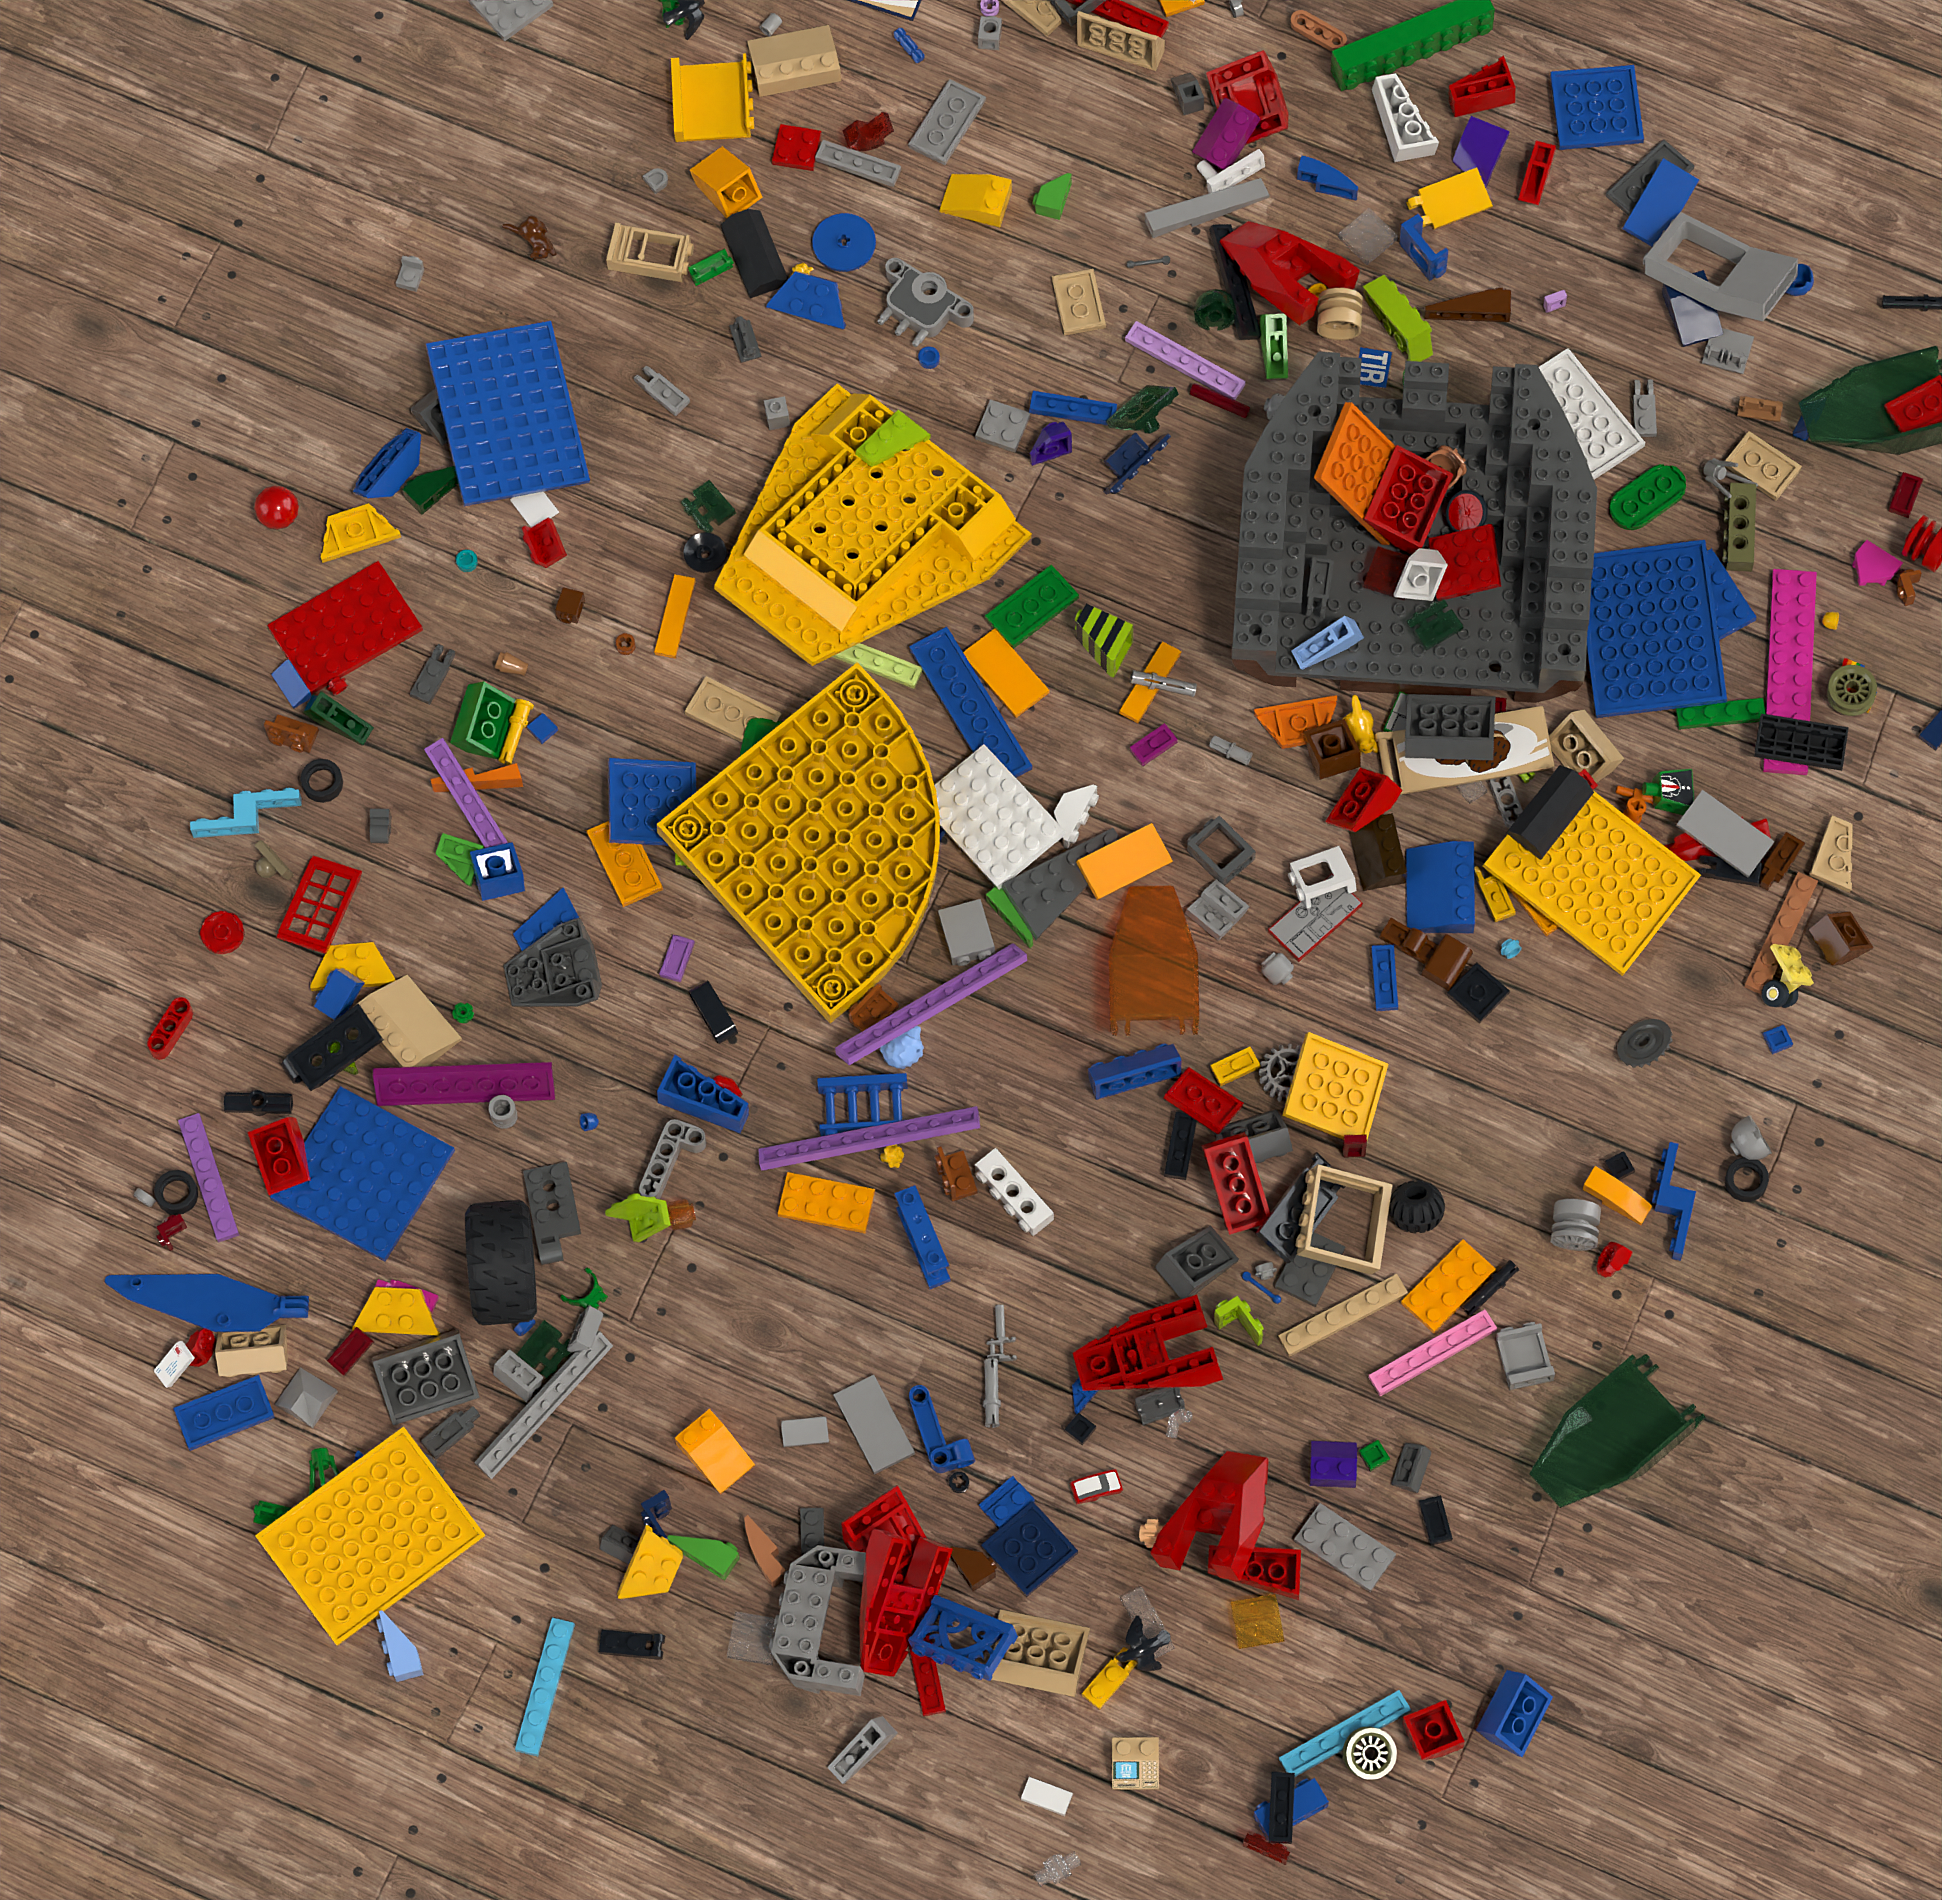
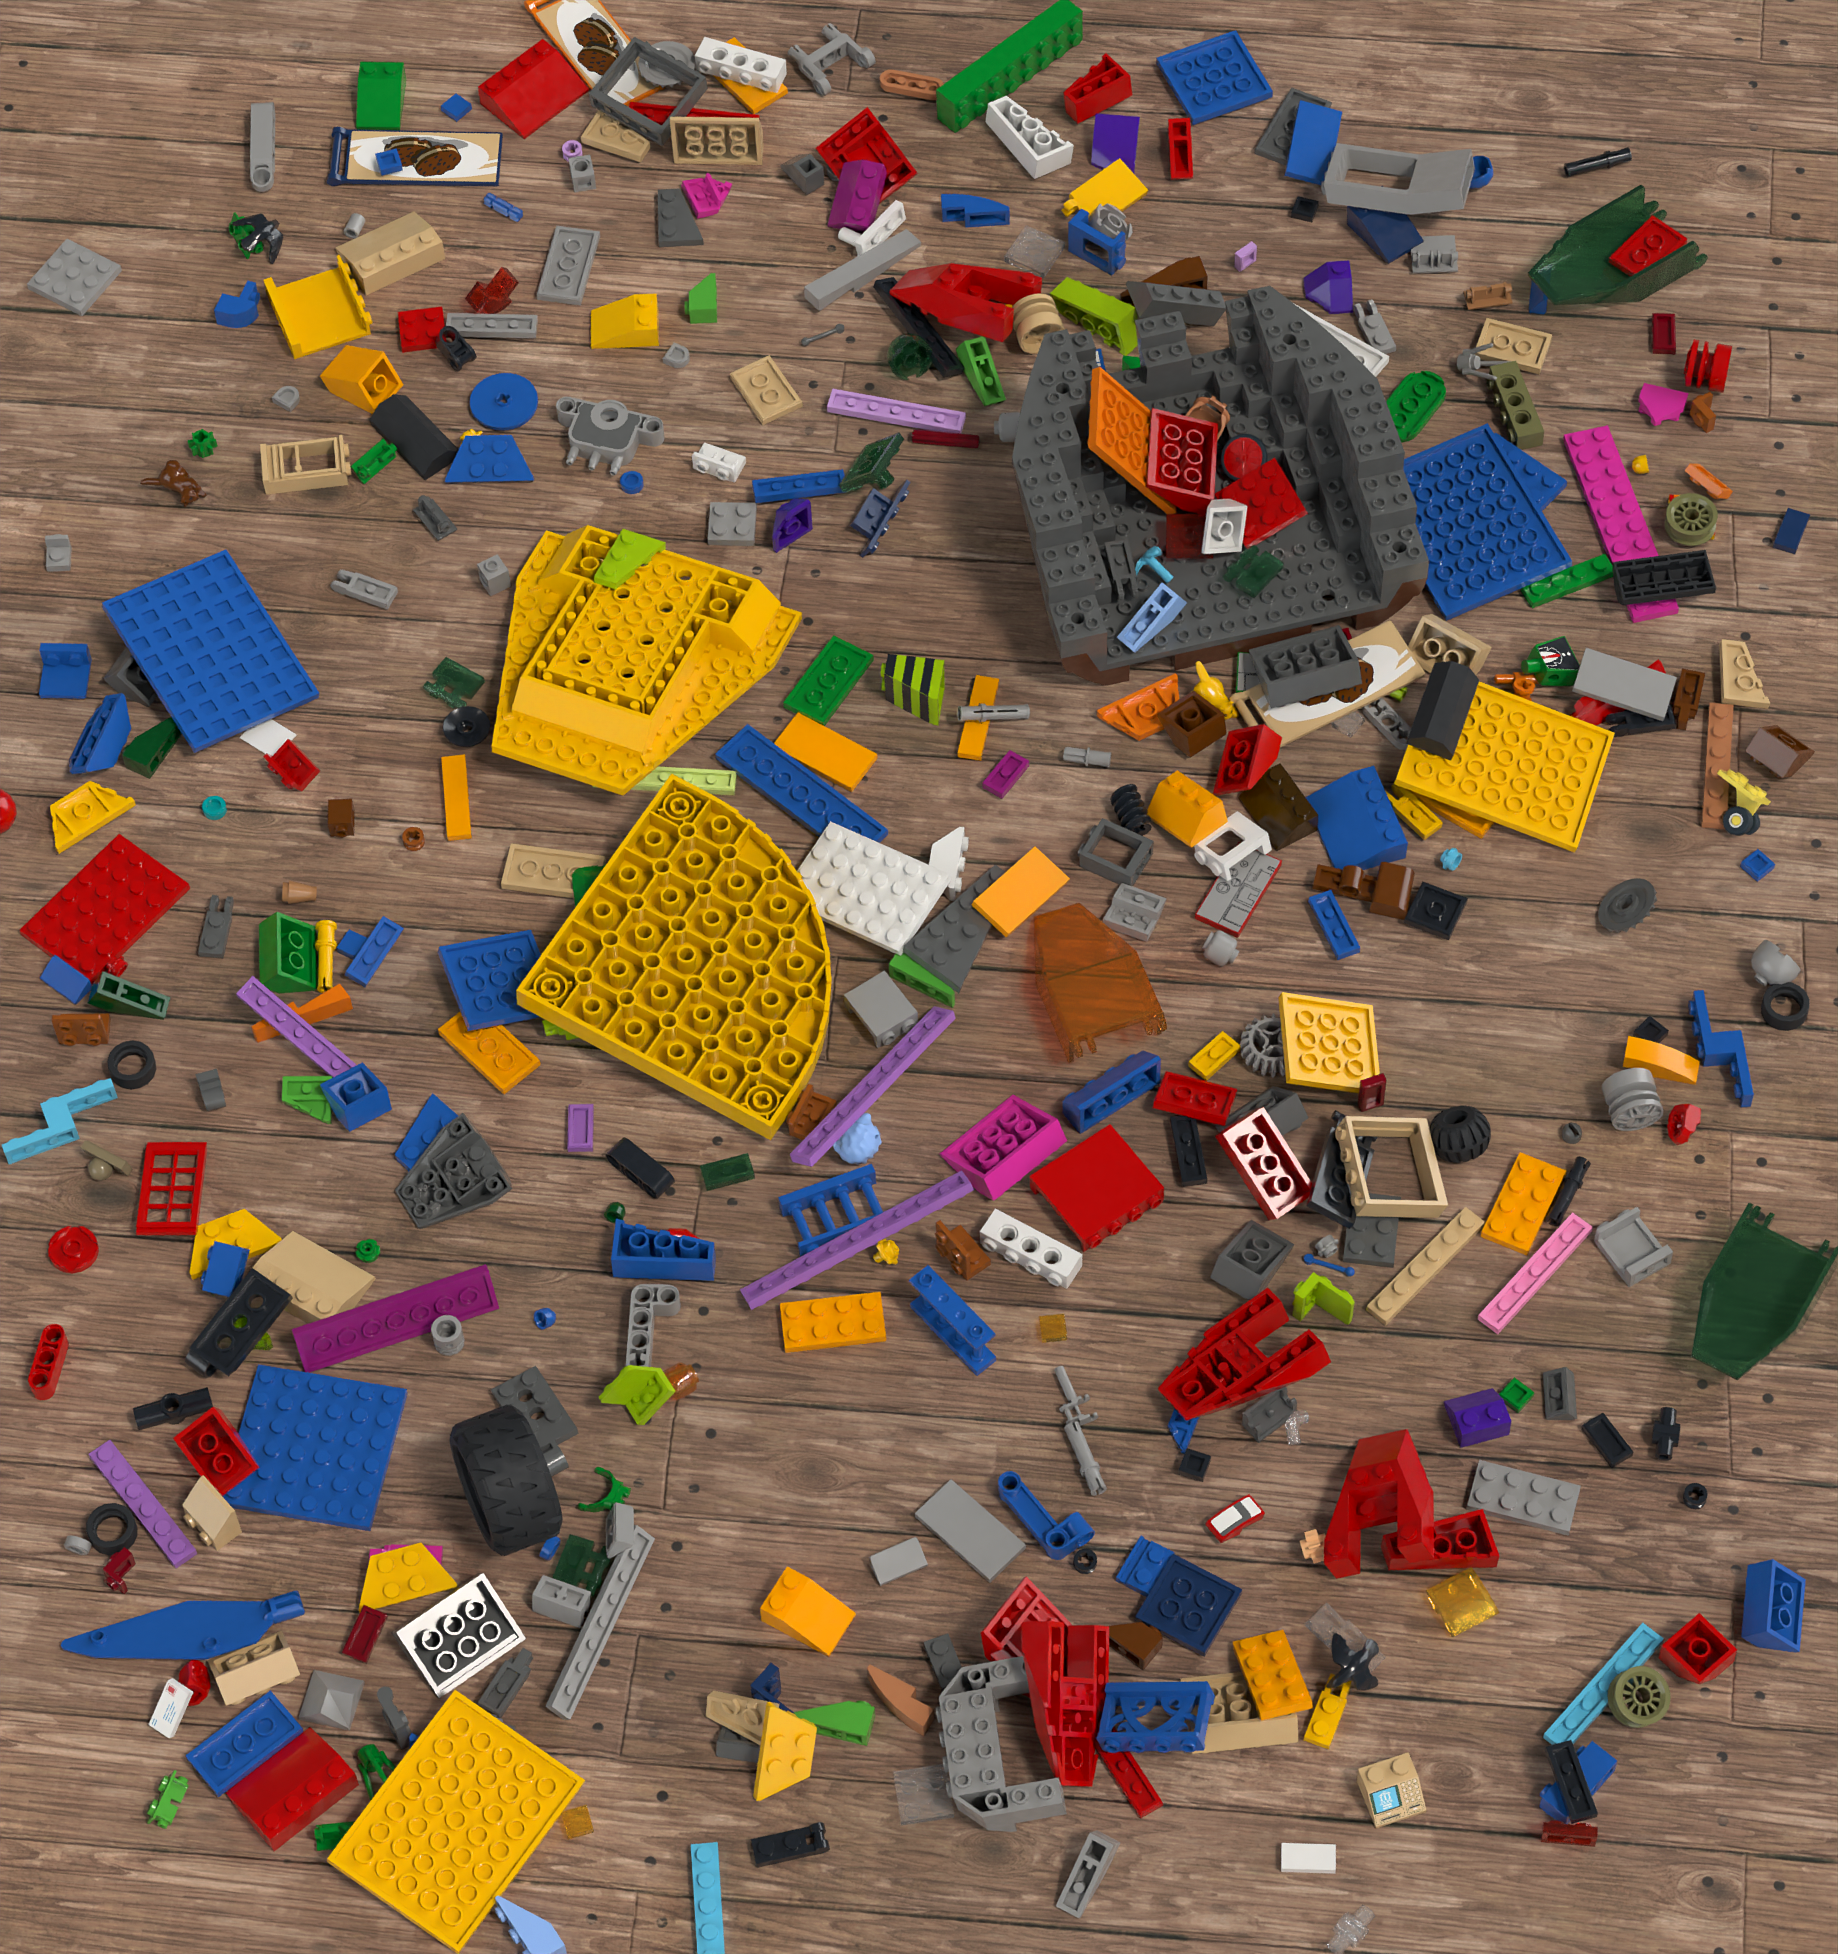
camera: 20 degrees left, 10 degrees down
none -> blue bracket [39,643,92,699]
none -> bright green hinge [147,1770,189,1829]
none -> tan slope [183,1475,242,1551]
none -> green gear [188,429,218,458]
none -> blue brick [214,280,260,328]
none -> red slope [225,1727,359,1851]
none -> blue plate [345,916,404,987]
none -> dark grey plate [377,1686,412,1750]
none -> black piece [435,326,477,371]
none -> clear yellow tile [561,1805,594,1840]
none -> dark green hinge [604,1202,626,1223]
none -> dark grey wing [658,188,704,247]
none -> light grey tile [663,342,690,368]
none -> dark pink slope [681,173,732,219]
none -> white bracket [692,443,746,483]
none -> clear green plate [700,1153,755,1191]
none -> tan wing [706,1691,779,1745]
none -> dark pink slope [940,1095,1067,1201]
none -> red panel [1030,1124,1164,1252]
none -> clear yellow tile [1039,1314,1067,1343]
none -> light grey cylinder [1088,203,1133,246]
none -> black piece [1110,784,1152,836]
none -> dark grey slope [1126,281,1226,326]
none -> medium azure plant [1135,546,1174,584]
none -> light orange slope [1147,770,1228,848]
none -> light orange plate [1232,1630,1313,1721]
none -> black tile [1291,196,1319,223]
none -> dark purple slope [1303,260,1353,314]
none -> dark grey hinge [1562,1122,1582,1144]
none -> black axle [1652,1407,1681,1461]
none -> black bush [1683,1483,1708,1510]
none -> orange plate [1685,463,1733,500]

